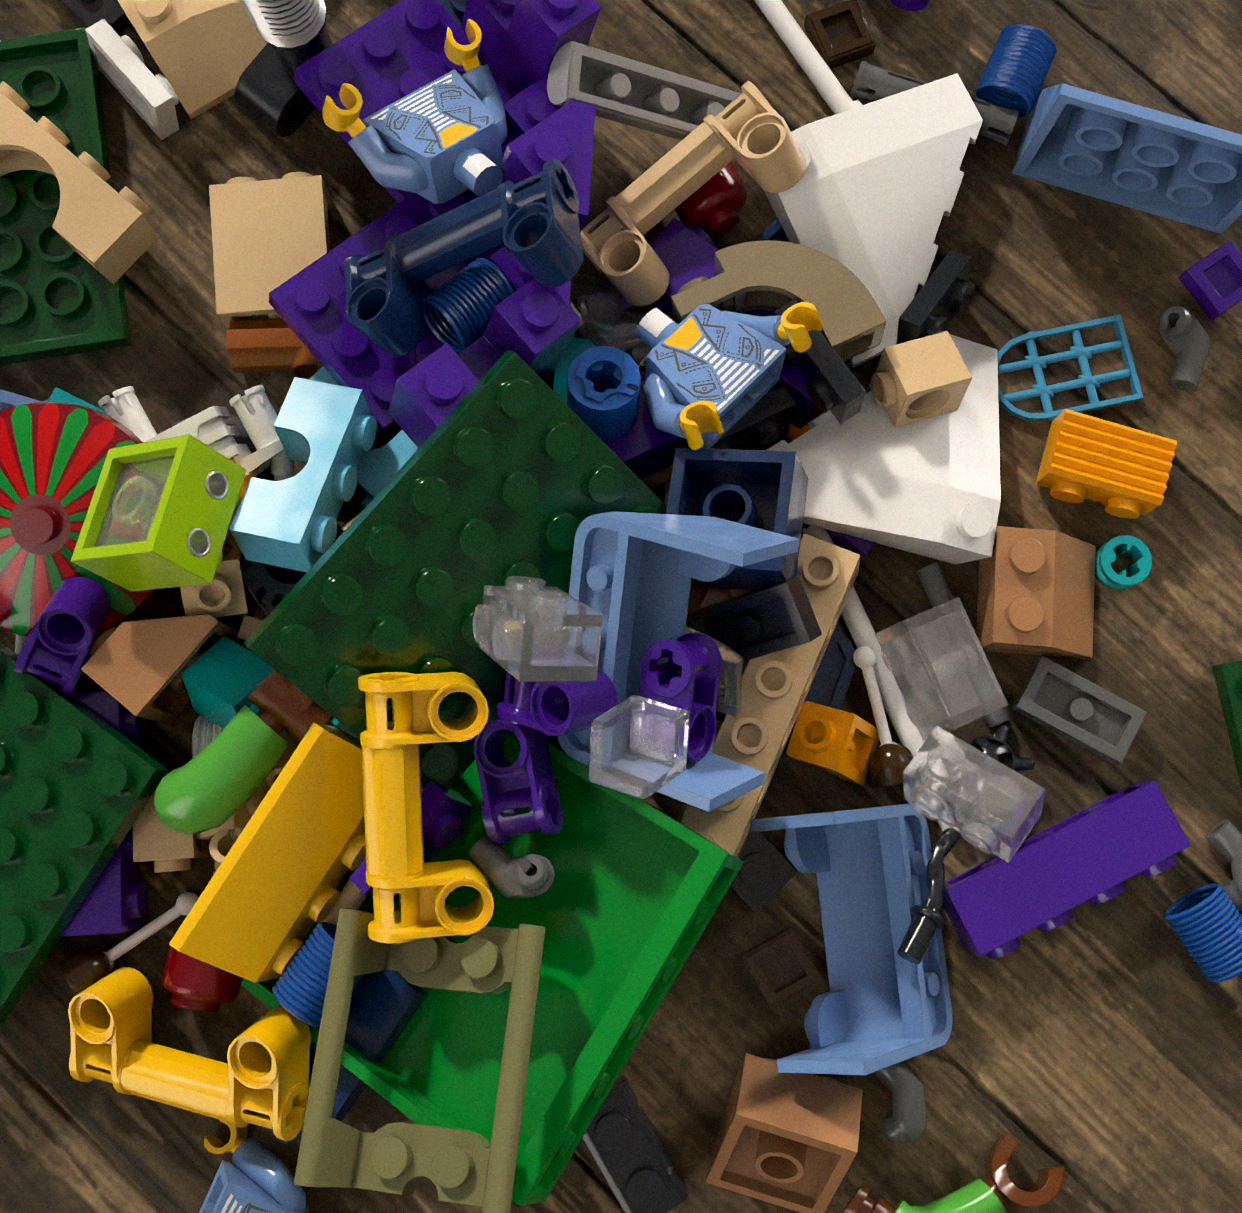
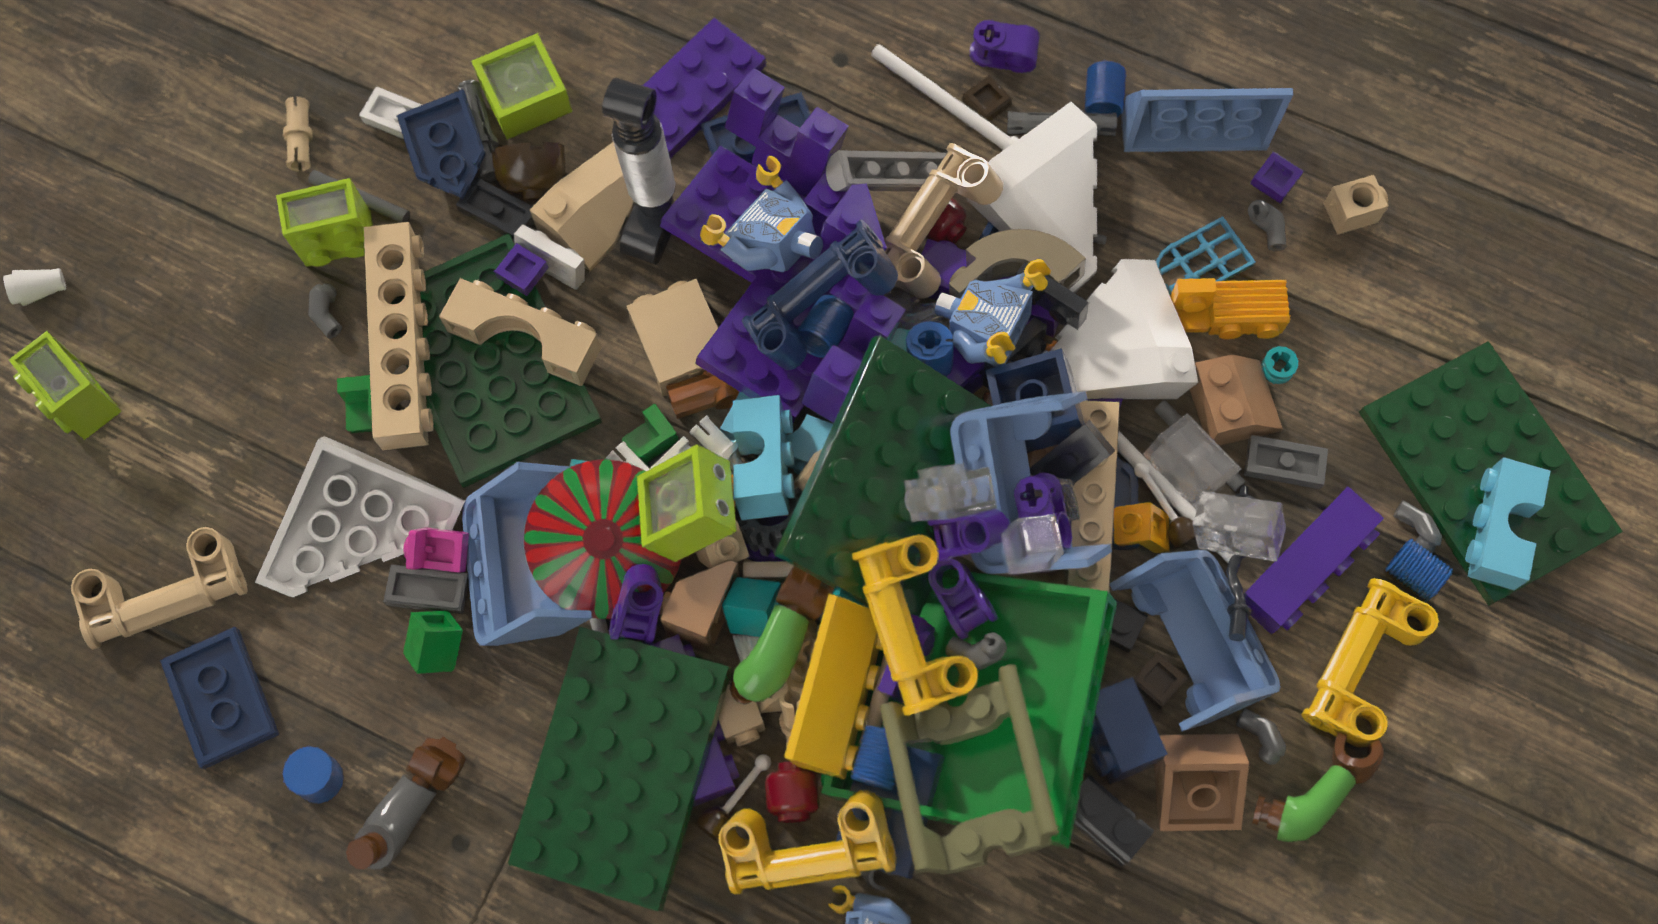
camera: 15 degrees left, 10 degrees down
tan brick [871,331,973,428] -> none
black plate [896,250,975,344] -> none
none -> dark purple plate [494,243,549,296]
none -> green panel [622,404,679,467]
none -> dark blue brick [1090,677,1168,785]
none -> light orange bracket [1170,278,1216,333]
none -> yellow piece [1301,578,1439,748]

